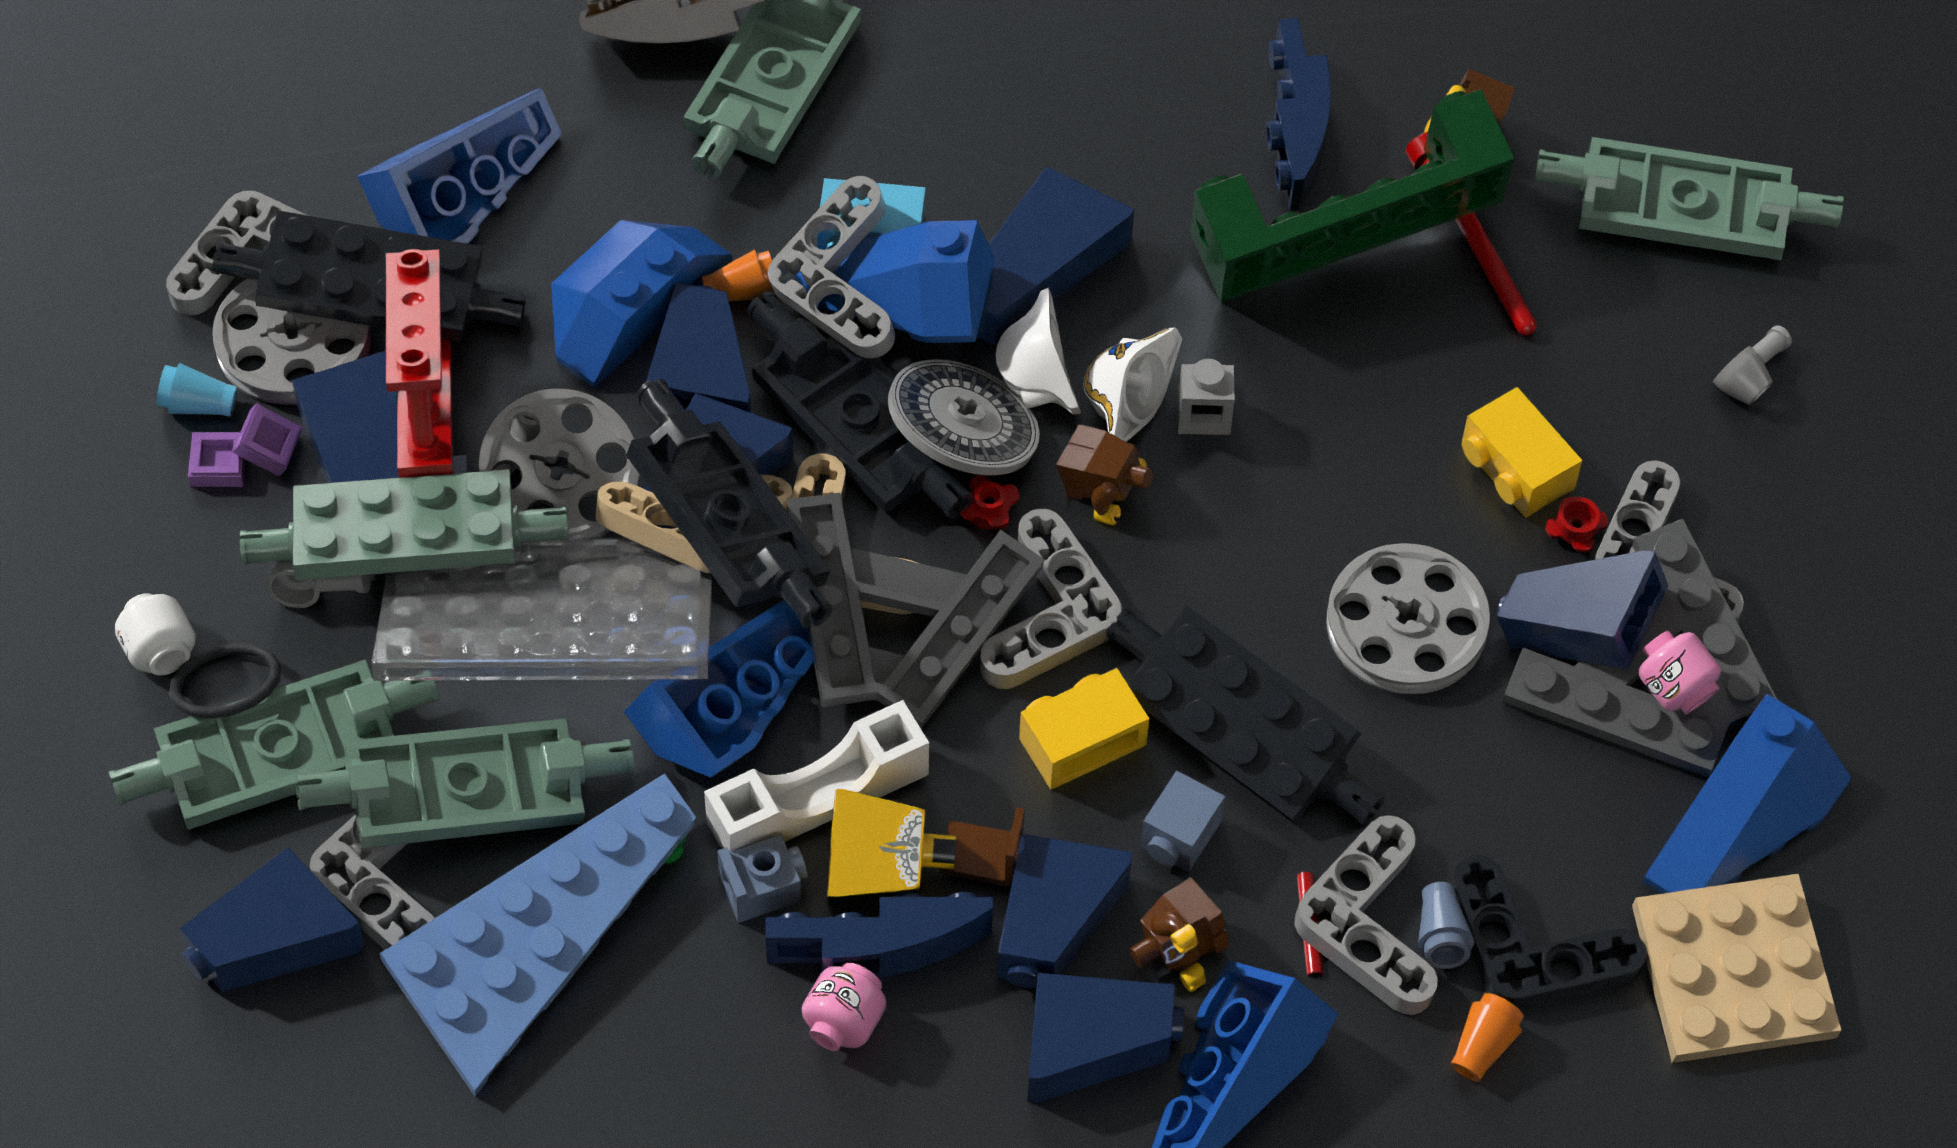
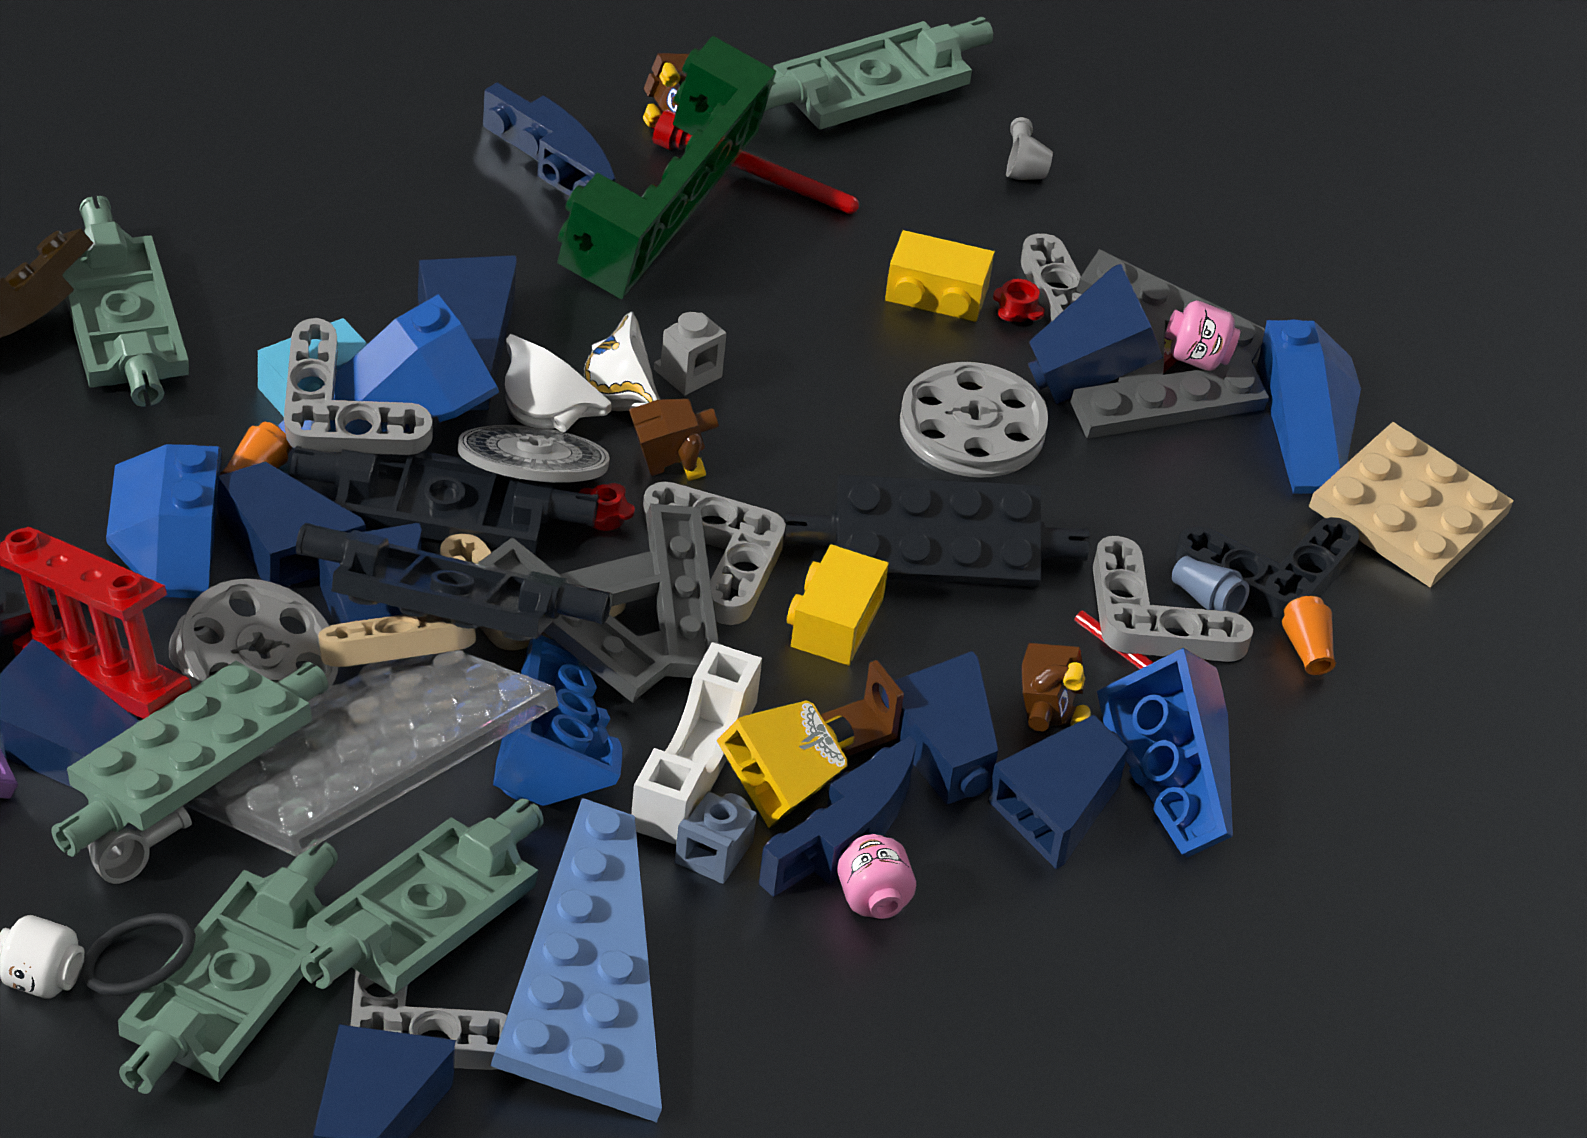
camera: 45 degrees left, 15 degrees down
sand blue brick [1141,771,1225,873] -> none

